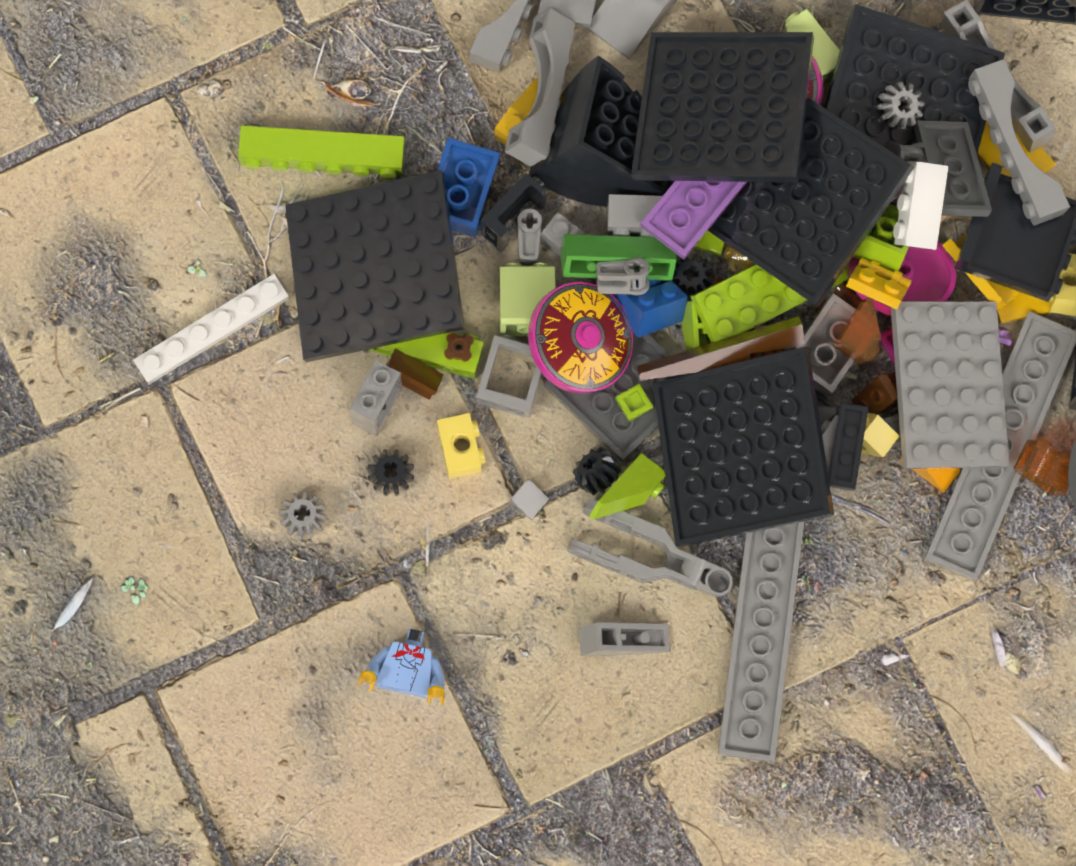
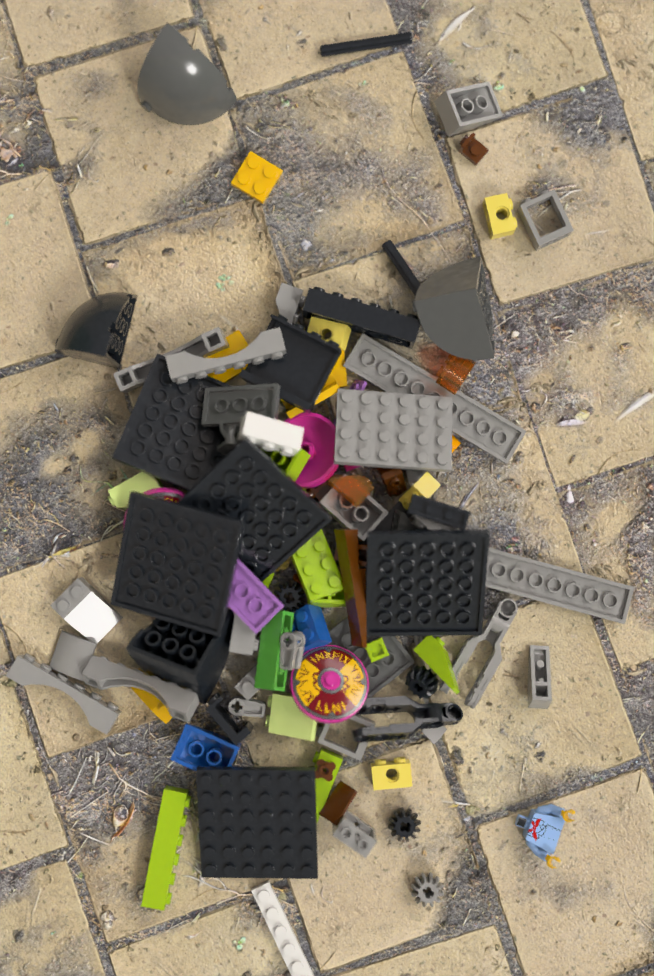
camera: 80 degrees left, 10 degrees up
yellow plate [846,257,912,310] -> none
light grey gear [876,82,925,129] -> none
none -> black piece [352,696,463,742]

